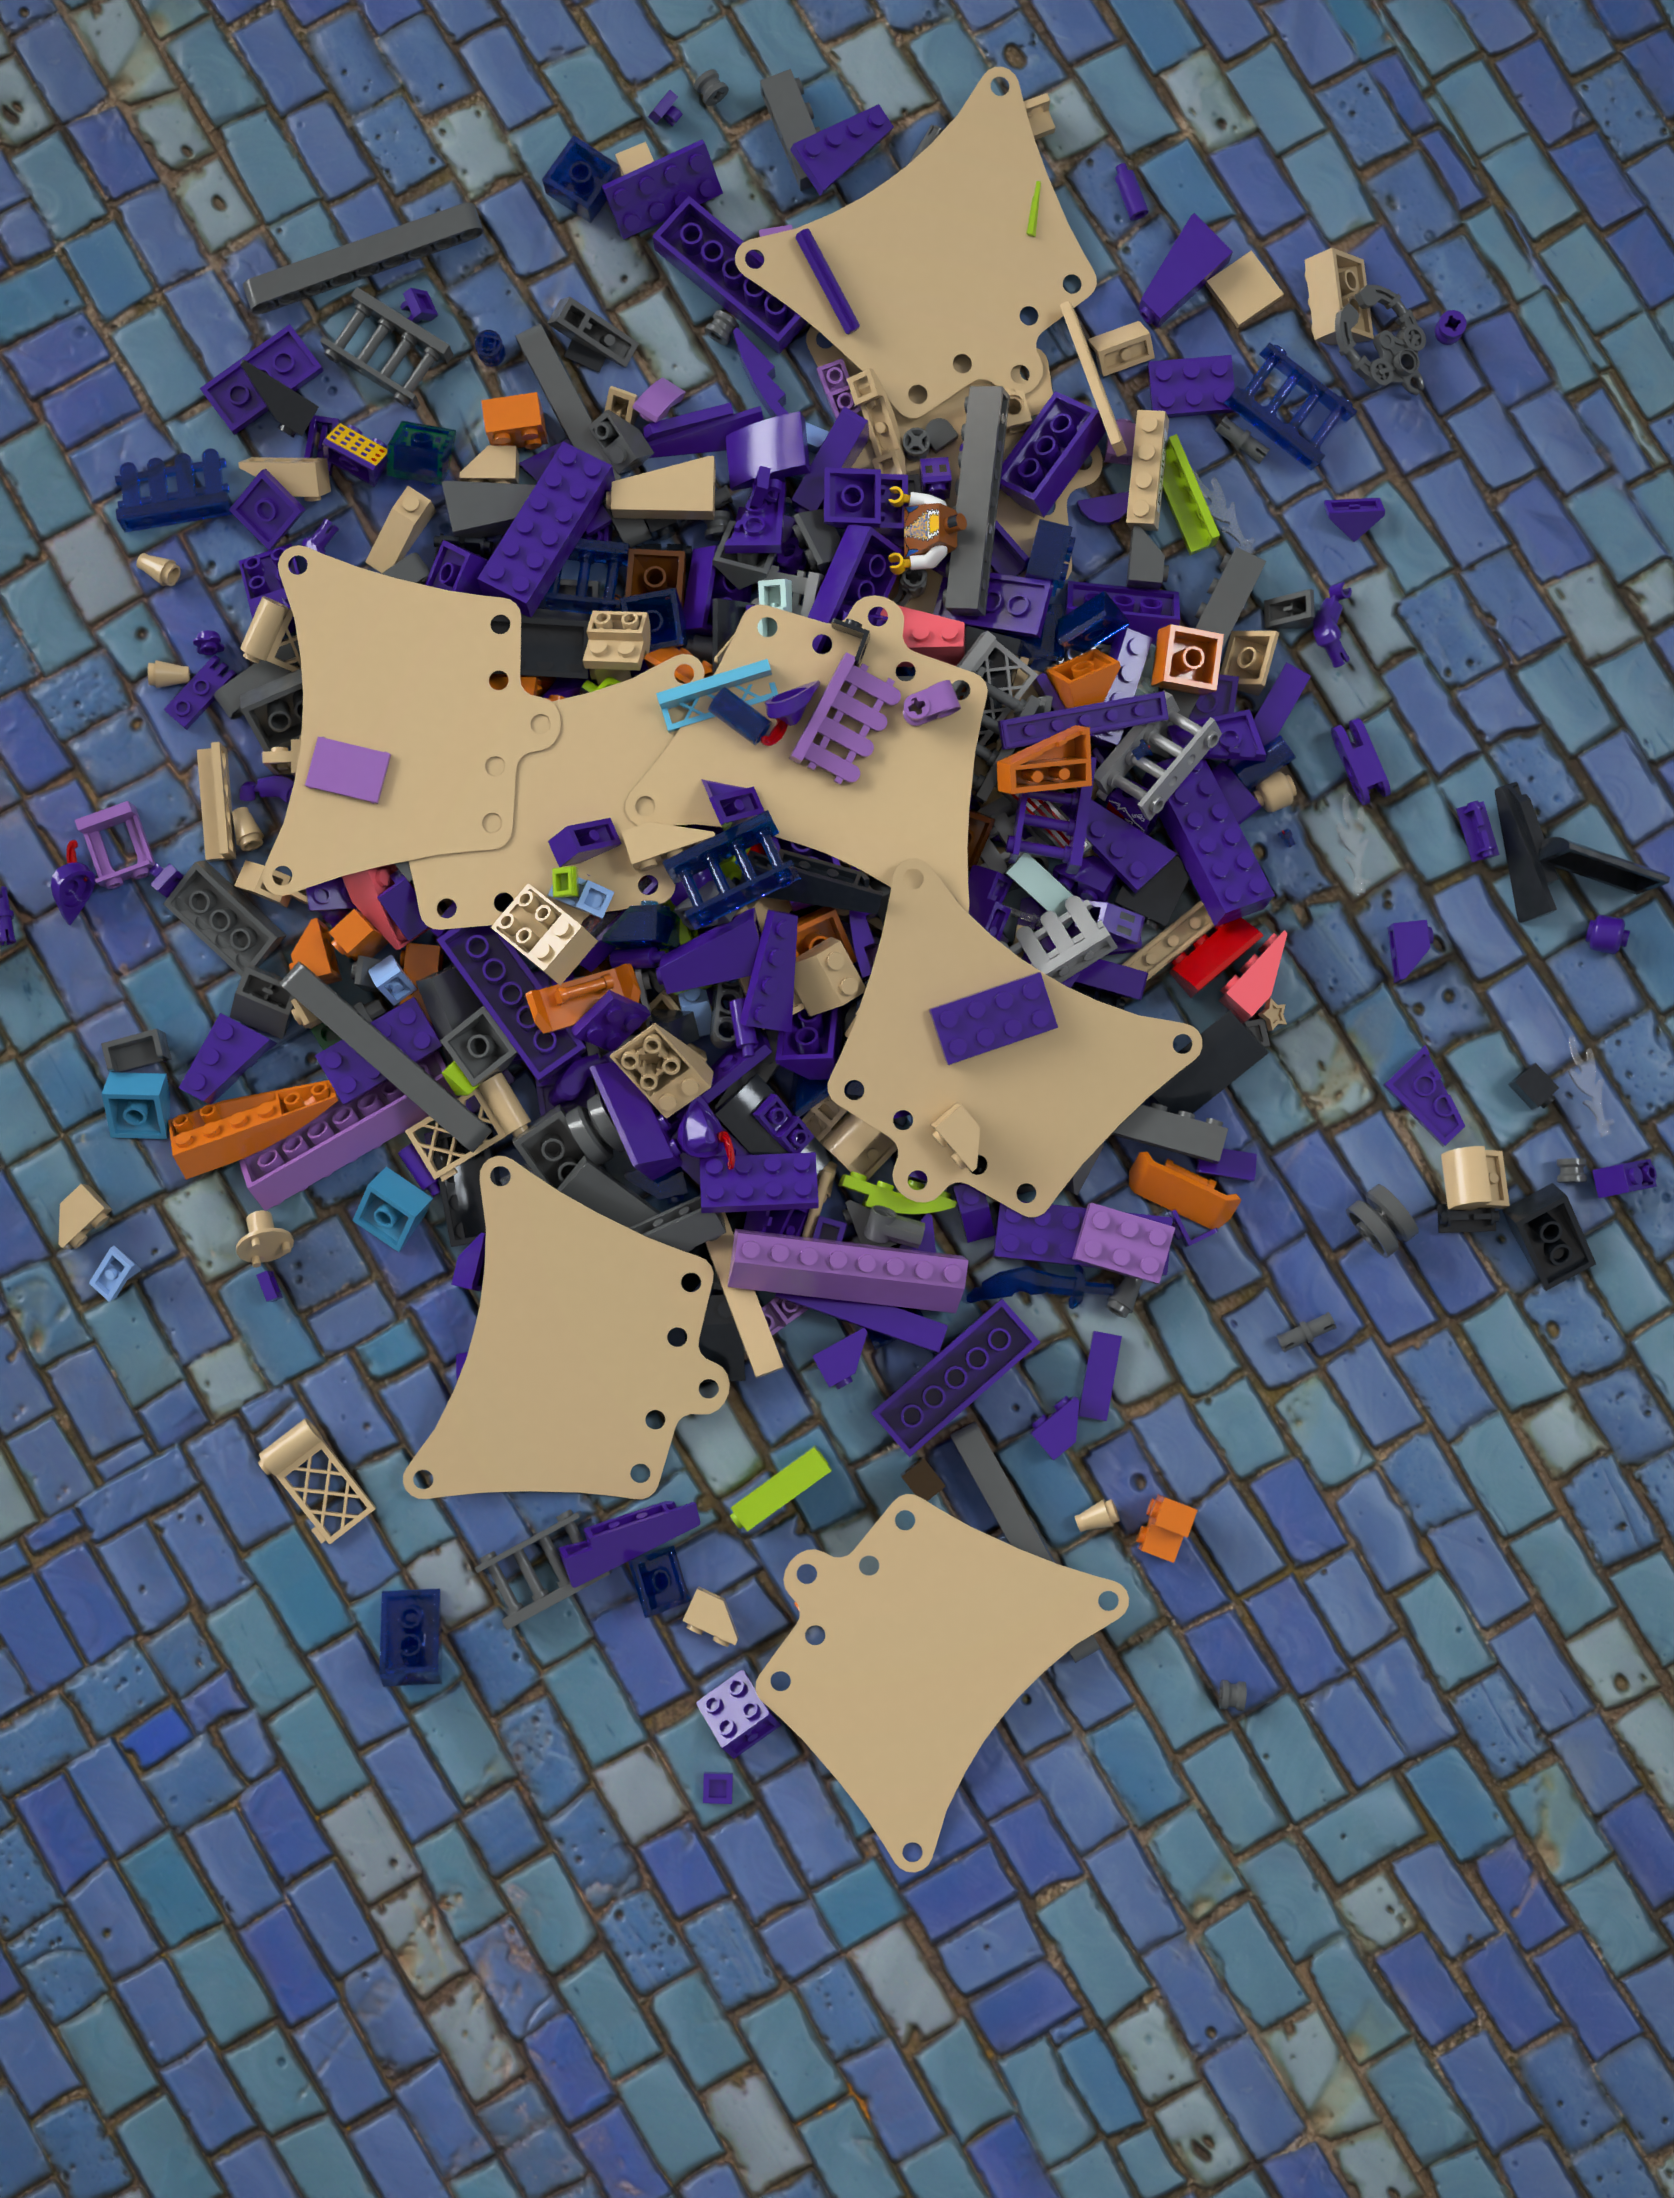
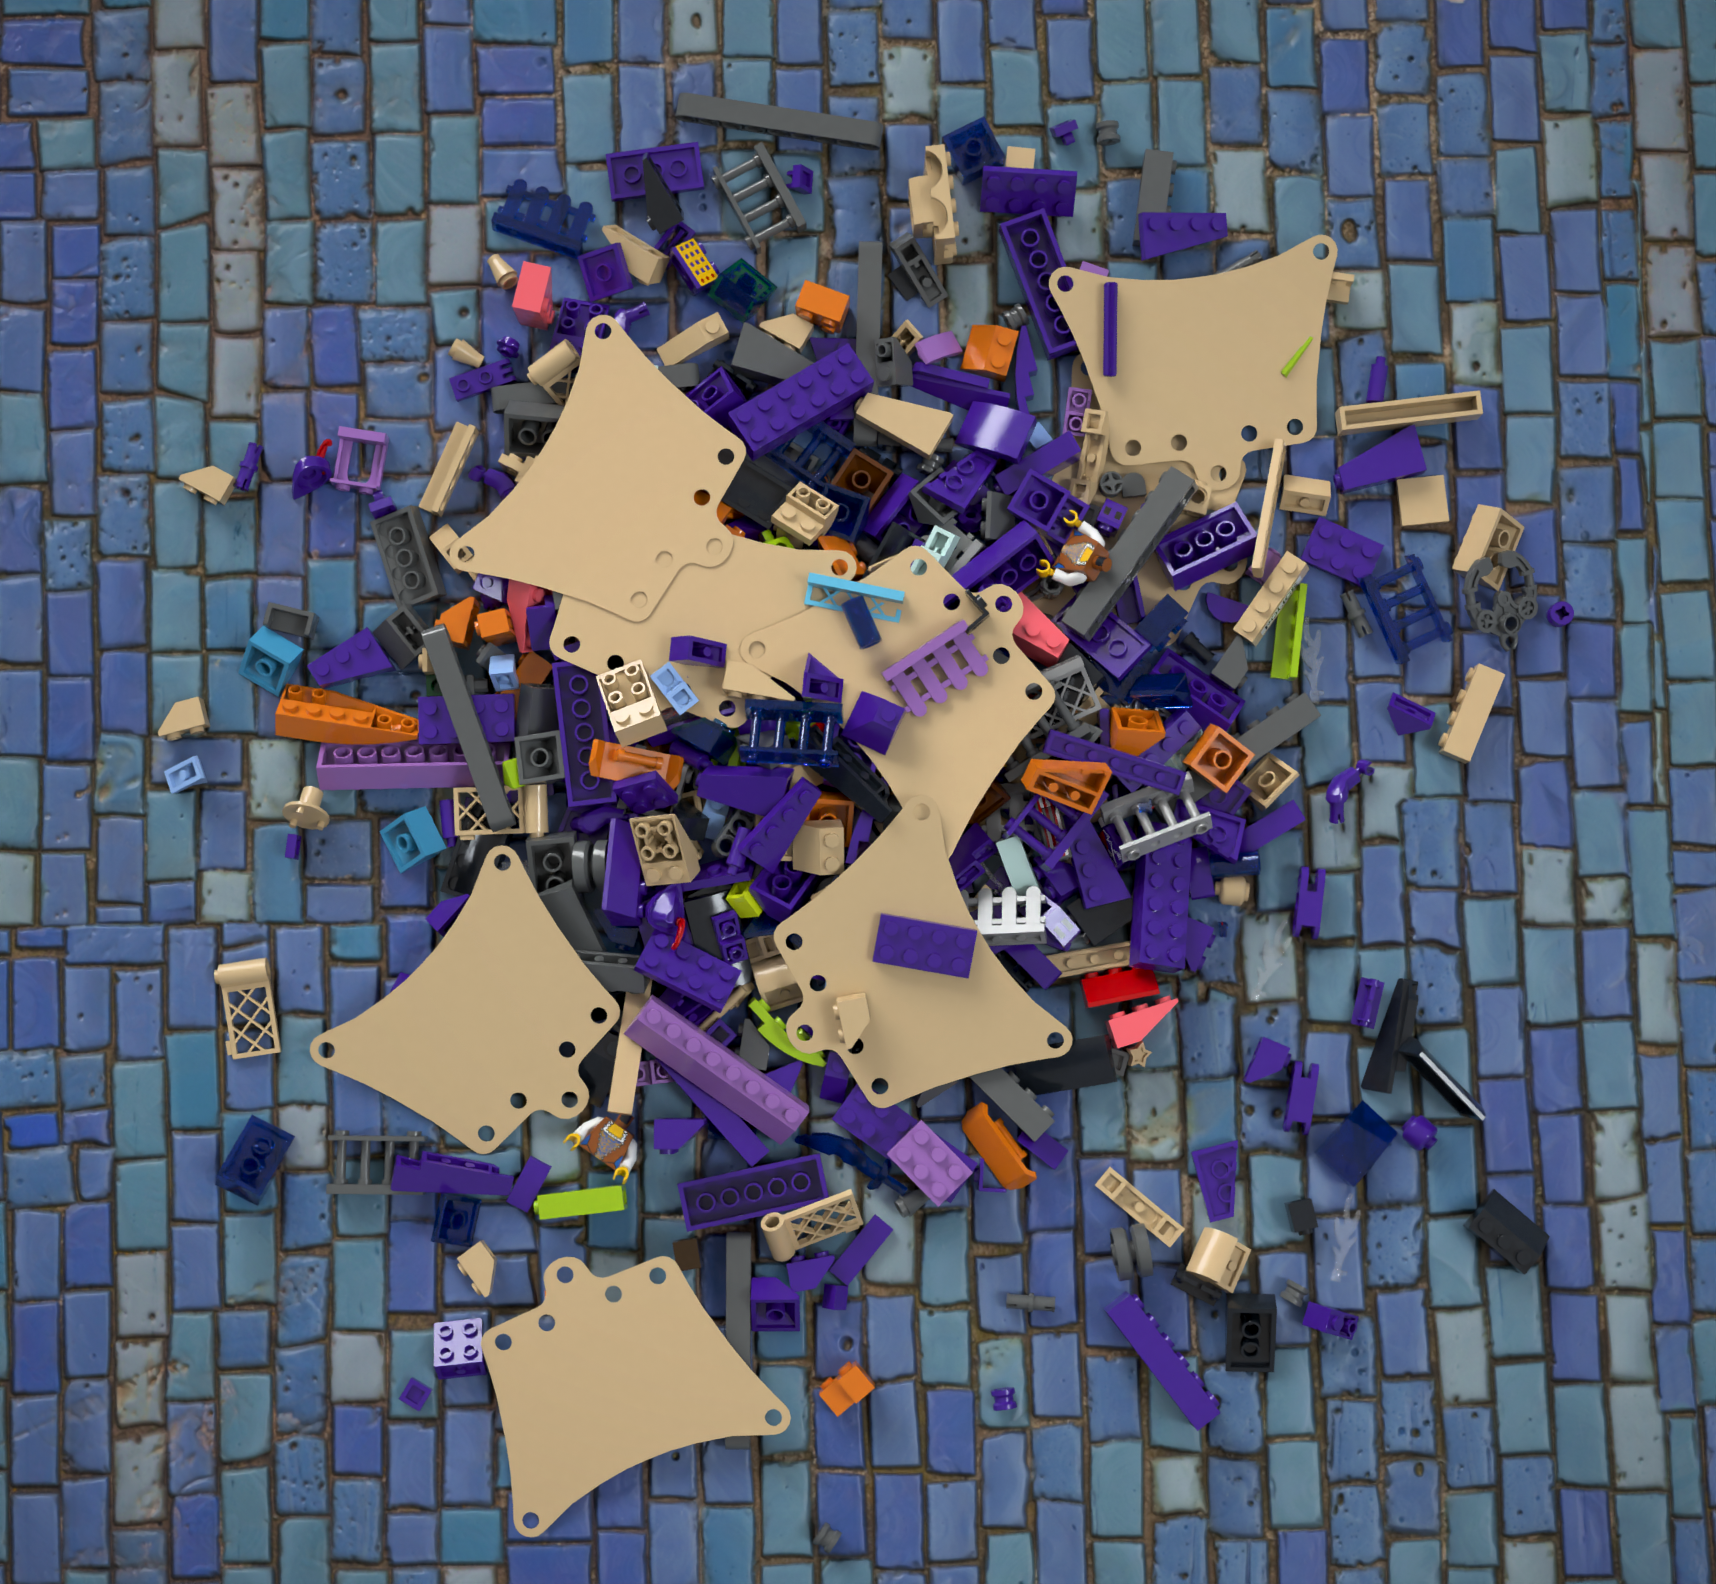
camera: 25 degrees right, 0 degrees up
tan cone [232,807,264,851] -> none
medium lavender piece [305,737,391,804] -> none
clear blue wheel [475,330,506,367] -> none
lime slope [552,866,579,898] -> none
dark purple tile [750,466,782,508] -> none
dark purple piece [760,680,820,746] -> none
dark grey piece [864,1205,925,1249] -> none
medium lavender piece [903,680,961,726] -> none
tan cone [1075,1499,1120,1532] -> none
dark grey slope [1264,589,1314,629] -> none
none -> dark purple slope [506,1156,552,1212]
none -> coral wedge [512,261,555,330]
none -> torso [563,1114,637,1185]
none -> neon yellow brick [726,879,763,918]
none -> dark purple slope [751,1277,800,1331]
none -> tan piece [761,1189,863,1262]
none -> dark purple slope [822,1283,848,1310]
none -> dark purple slope [841,691,906,755]
none -> tan piece [908,144,959,265]
none -> orange slope [960,325,1019,382]
none -> dark purple wheel [991,1387,1017,1411]
none -> tan slope [1095,1167,1185,1248]
none -> dark purple brick [1103,1291,1220,1431]
none -> black pin [1179,631,1215,666]
none -> dark purple slope [1185,917,1216,973]
none -> dark purple piece [1283,1060,1319,1135]
none -> clear blue slope [1314,1100,1398,1187]
none -> tan brick [1335,390,1483,436]
none -> tan brick [1438,663,1505,764]

